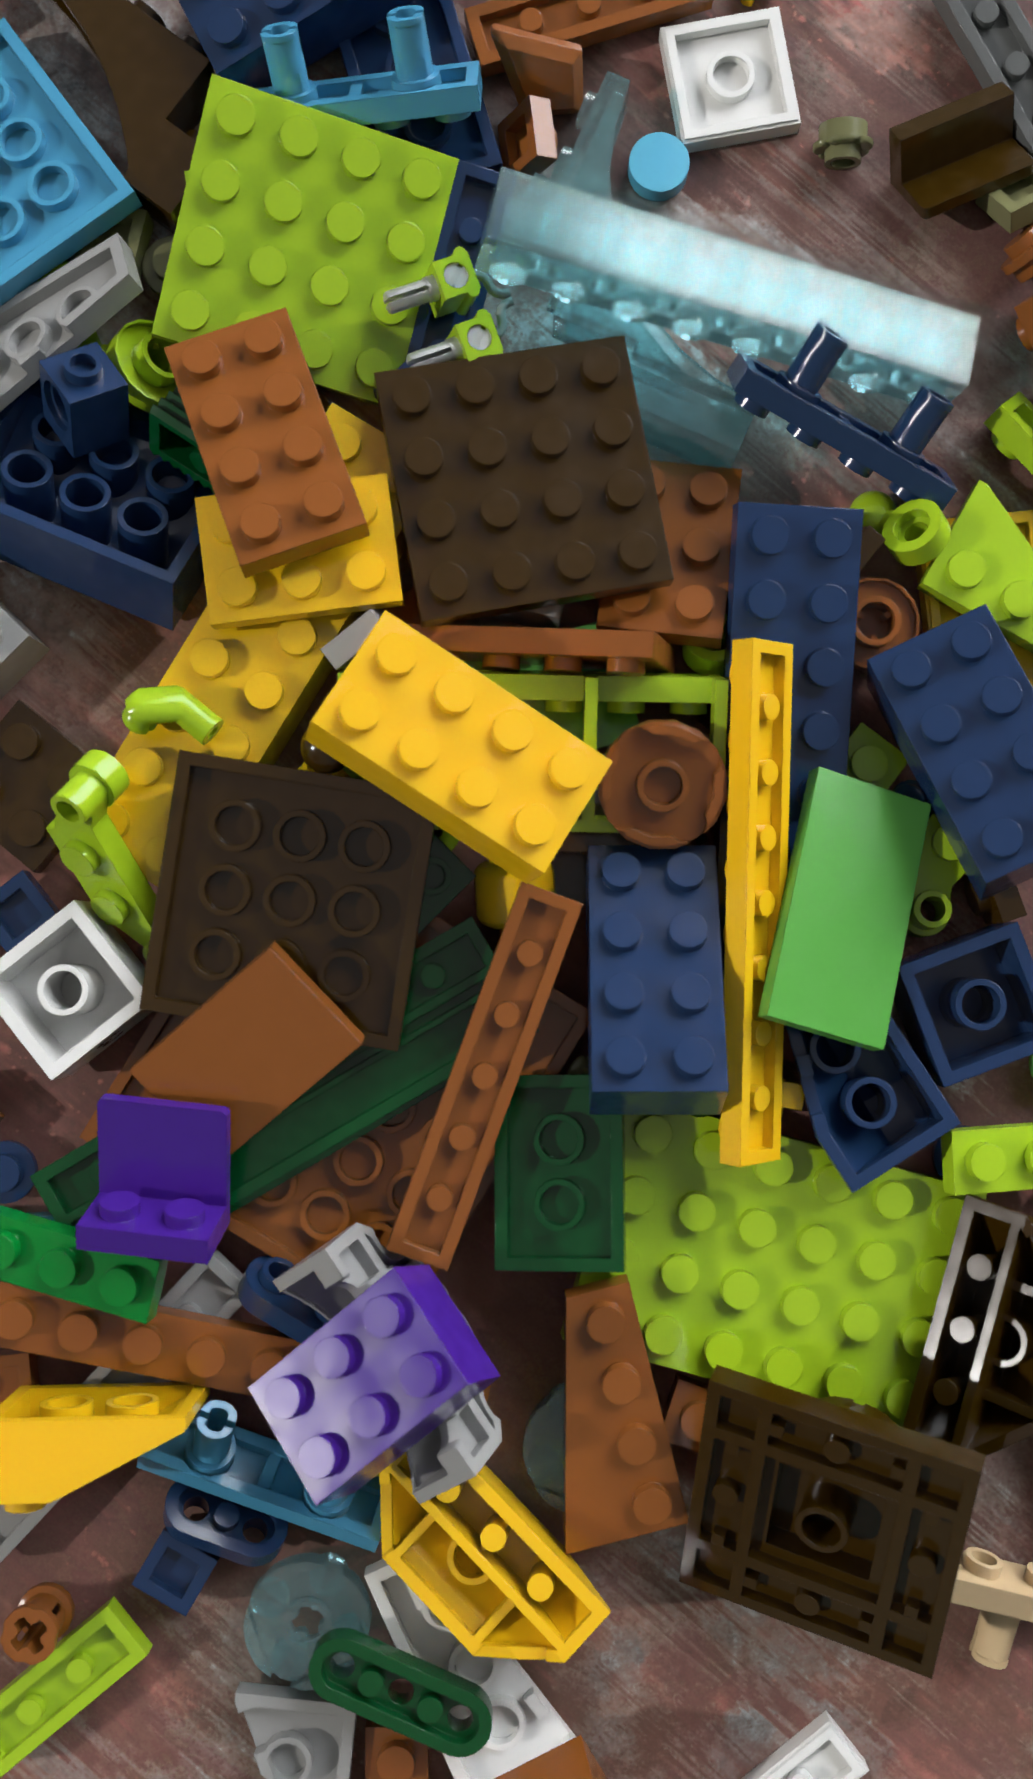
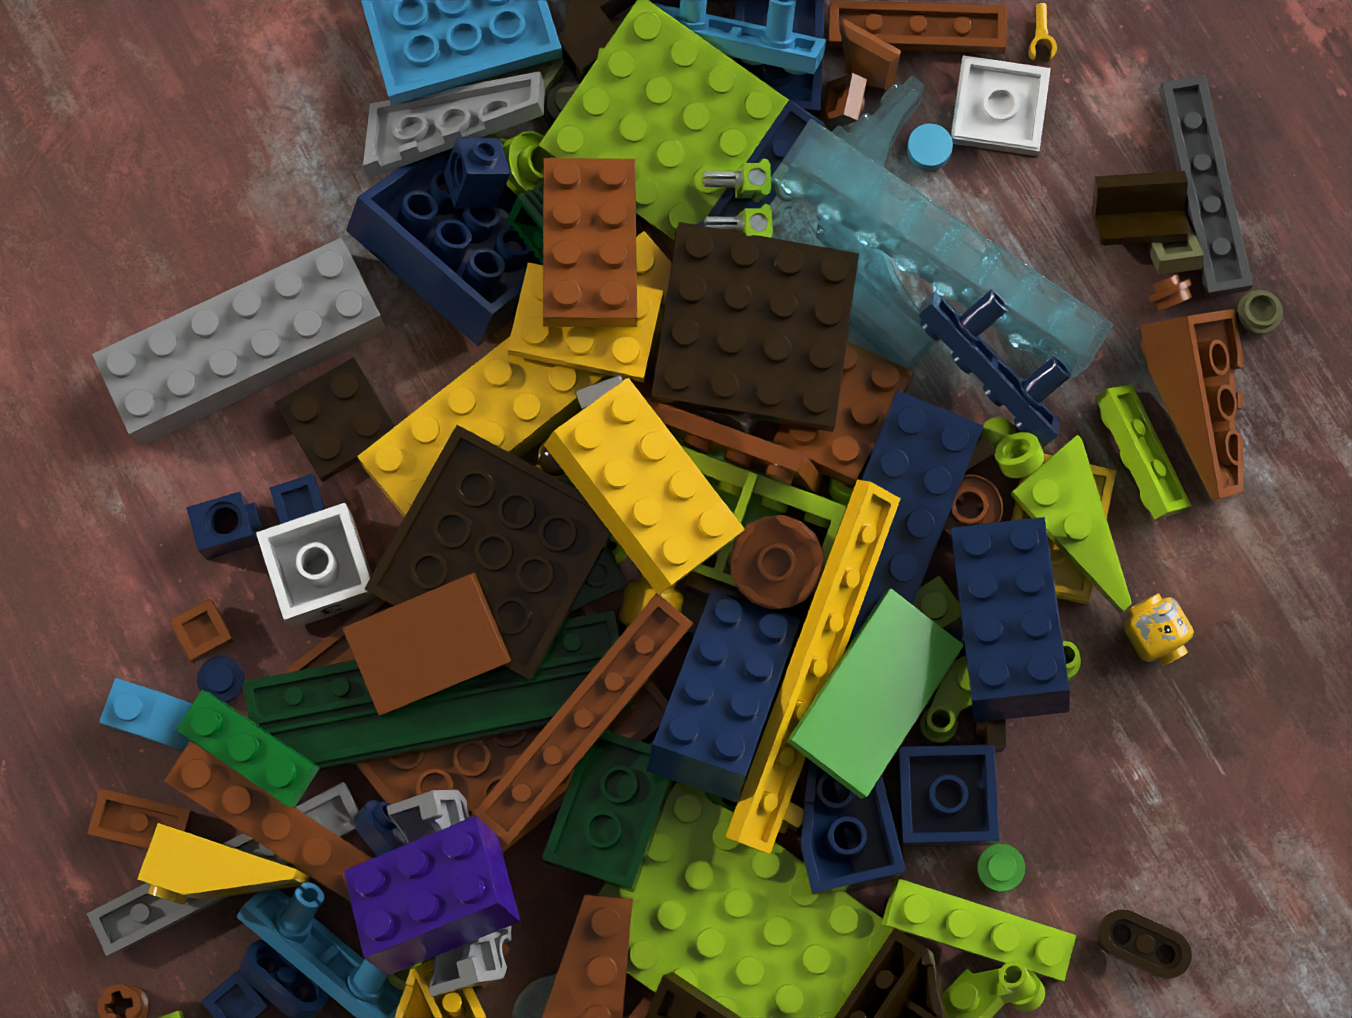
camera: 20 degrees right, 10 degrees down
lime plate [46,749,157,961] -> none
dark purple bracket [75,1093,231,1265] -> none
lime arm [122,685,224,745] -> none
olive plate [812,116,874,170] -> none

